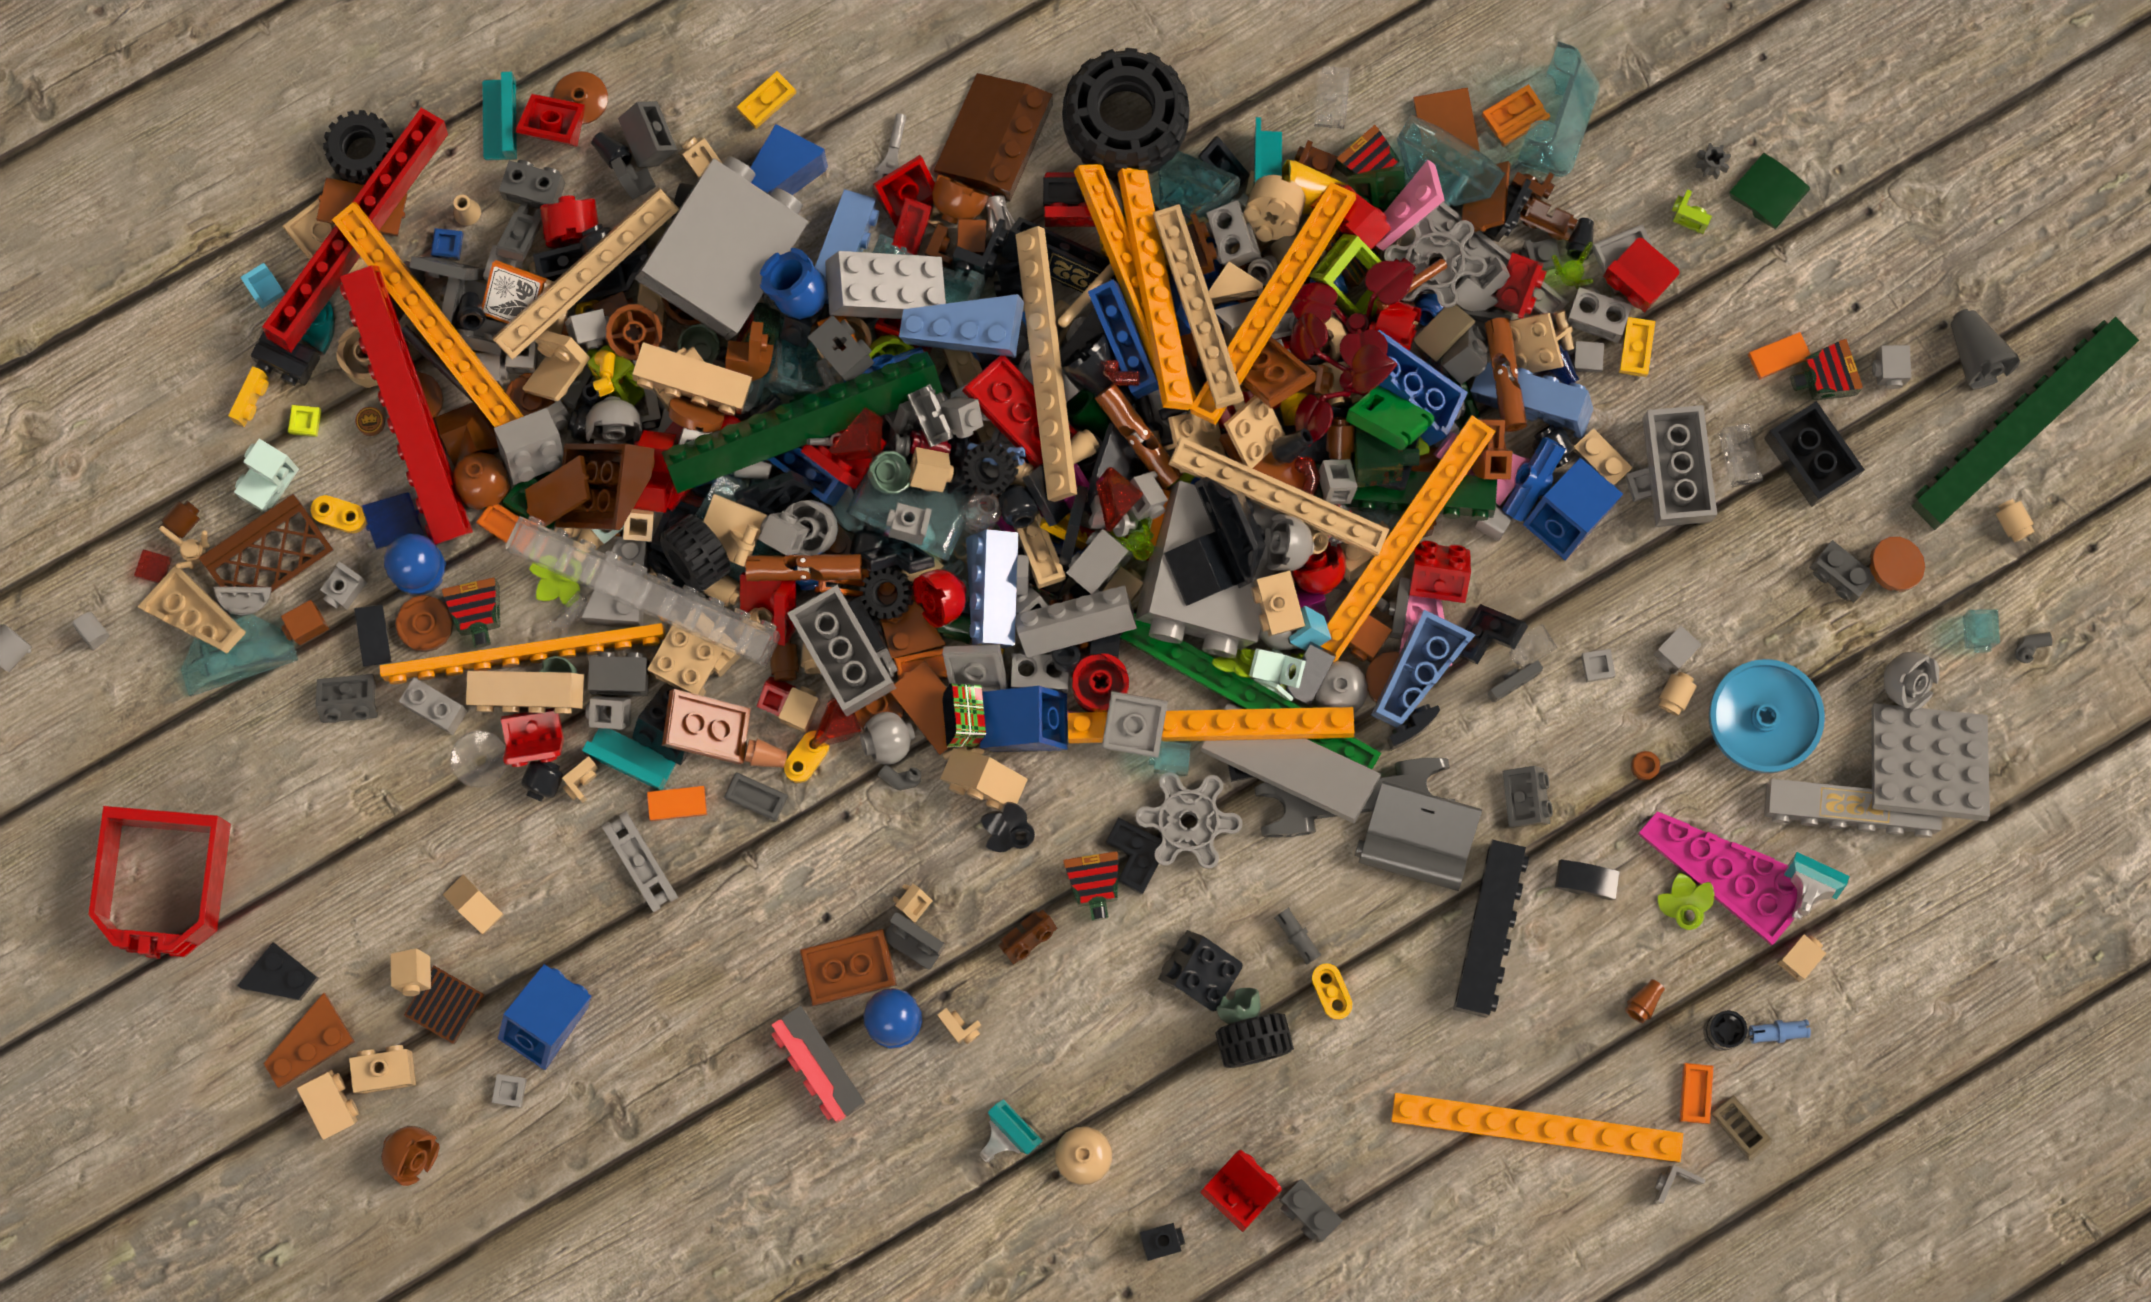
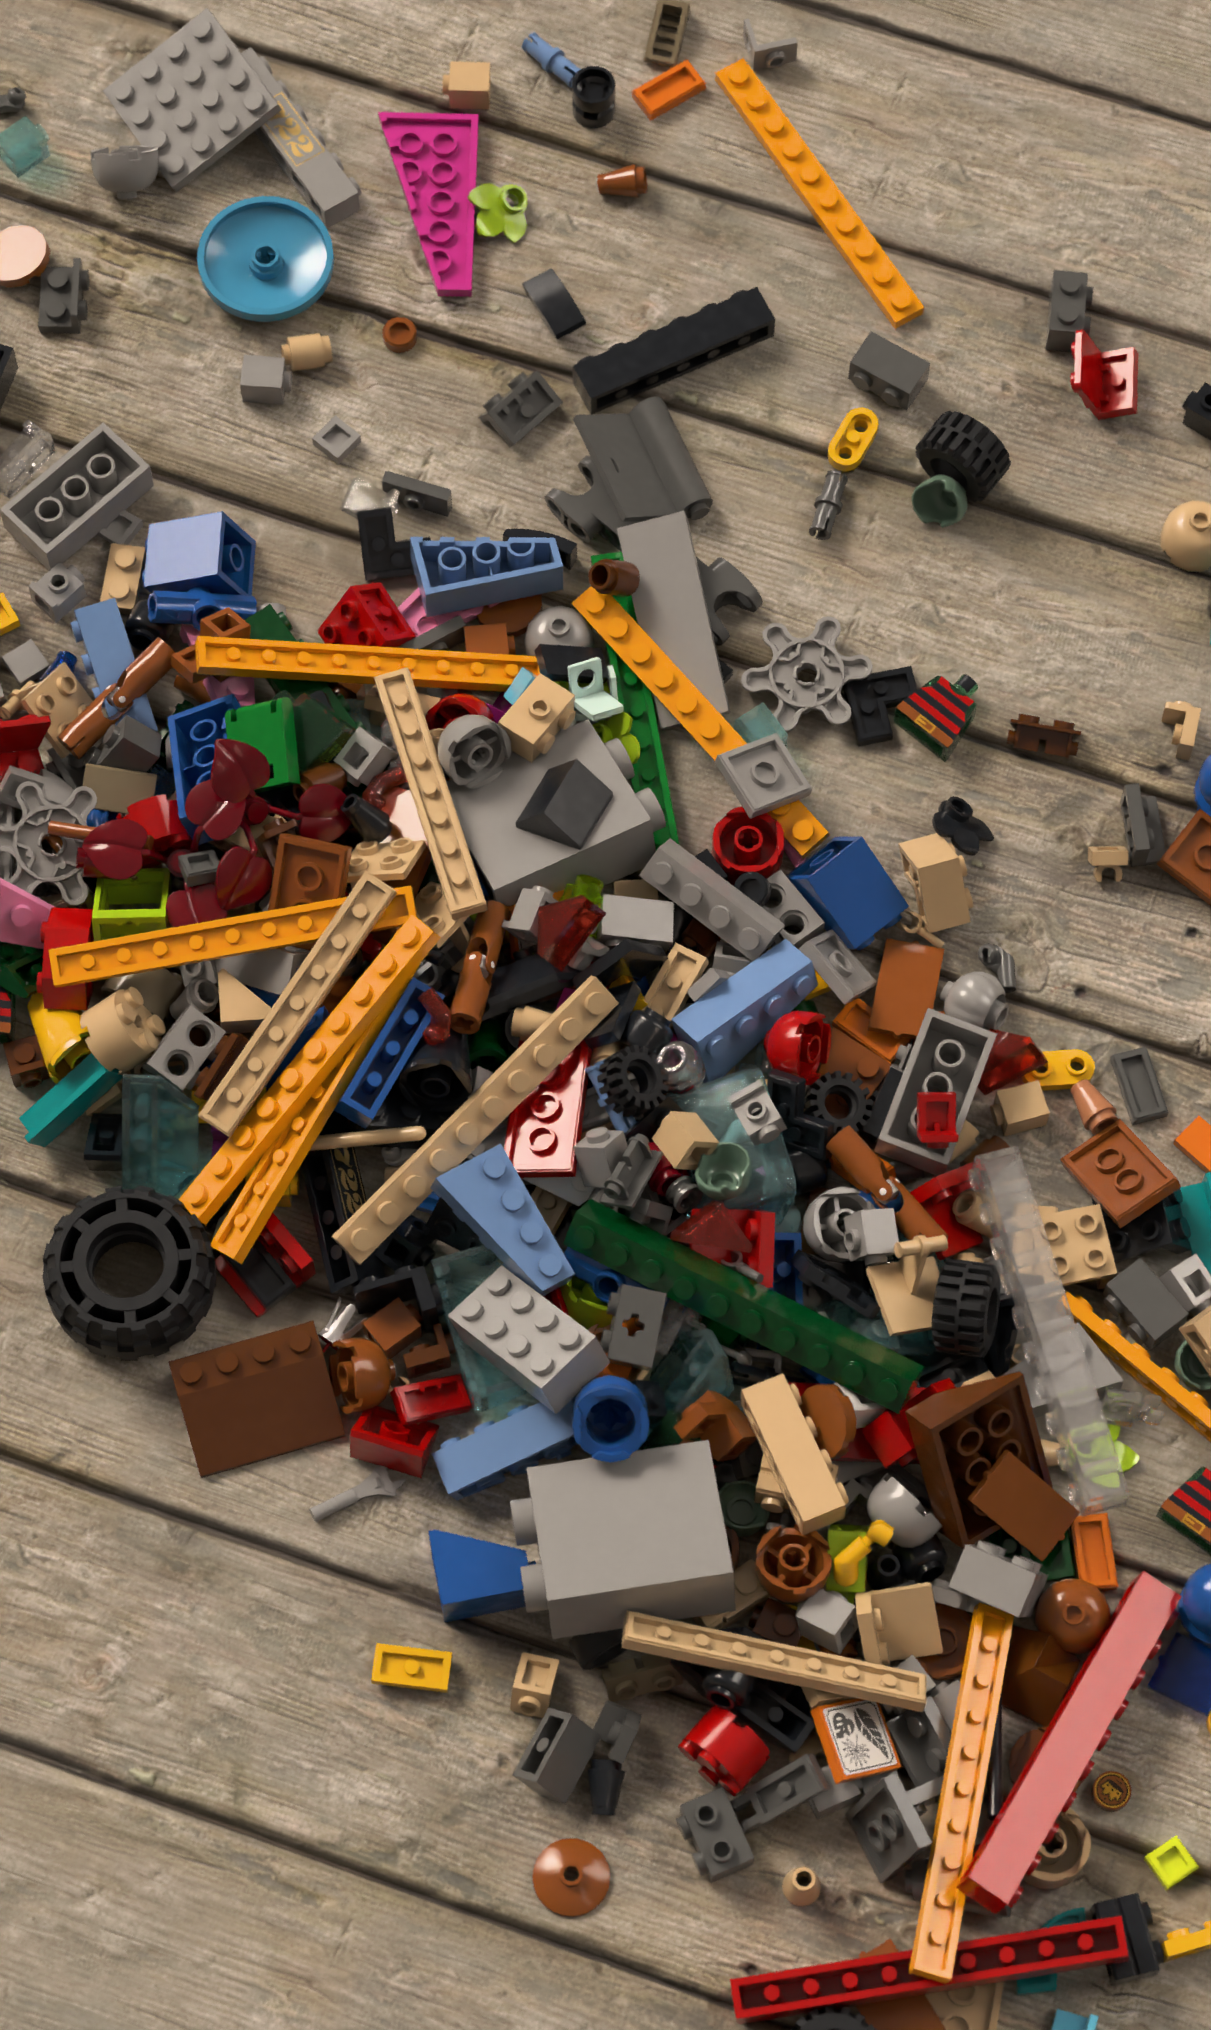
camera: 130 degrees left, 10 degrees down
blue tile [431,228,464,260] -> none
black cone [457,292,486,331] -> none
teal panel [482,71,517,161] -> none
red slope [516,94,585,147] -> none
red slope [756,676,796,716] -> none
piece [942,683,986,747] -> none
black bracket [1158,930,1243,1011] -> none
black wedge [1194,477,1266,588] -> none
piece [1784,852,1850,920] -> none
none -> light grey brick [28,562,86,623]
none -> dark grey tile [178,850,219,887]
none -> reddish brown brick [589,559,640,597]
none -> dark grey brick [848,331,930,410]
none -> red bracket [917,1092,958,1149]

